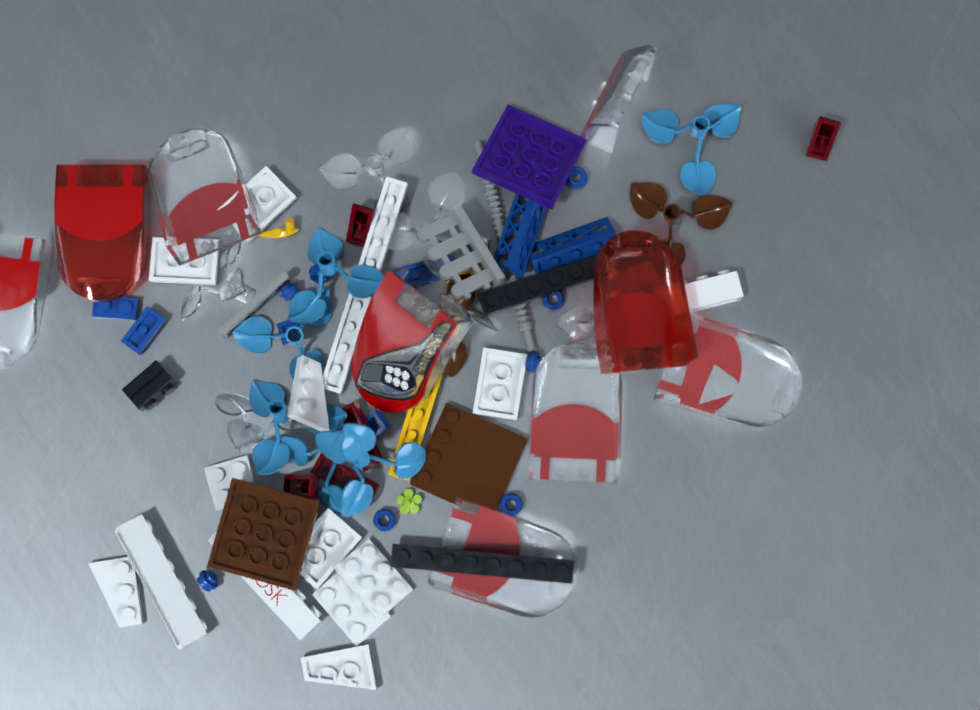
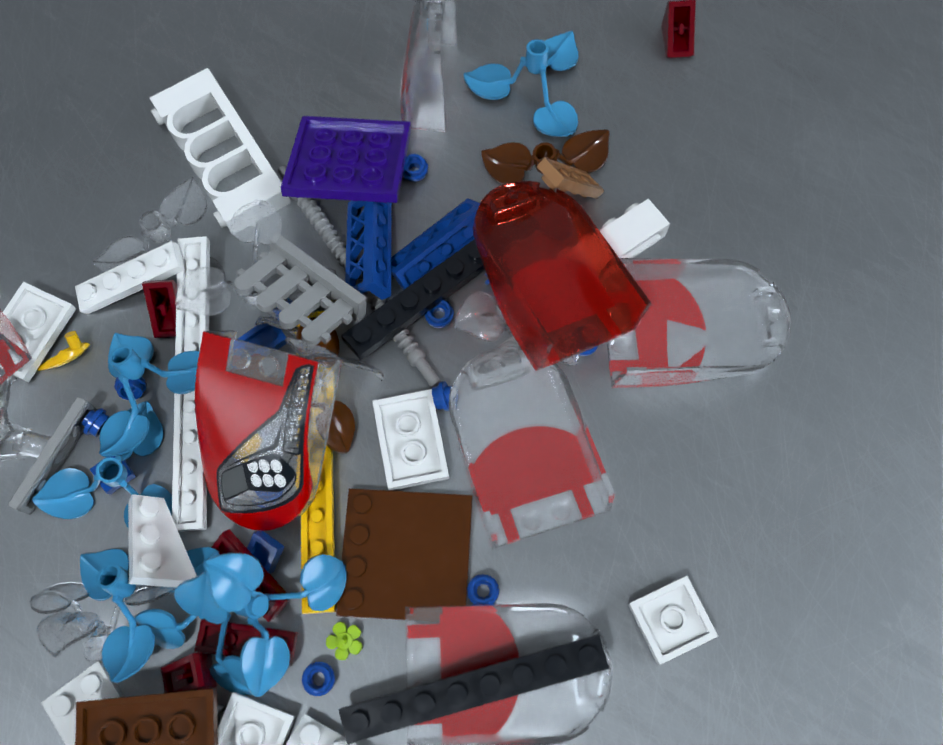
camera: 20 degrees left, 10 degrees down
none -> white plate [75,241,185,315]
none -> white fence [150,68,291,235]
none -> medium nougat plate [537,158,605,199]
none -> white plate [628,576,718,665]

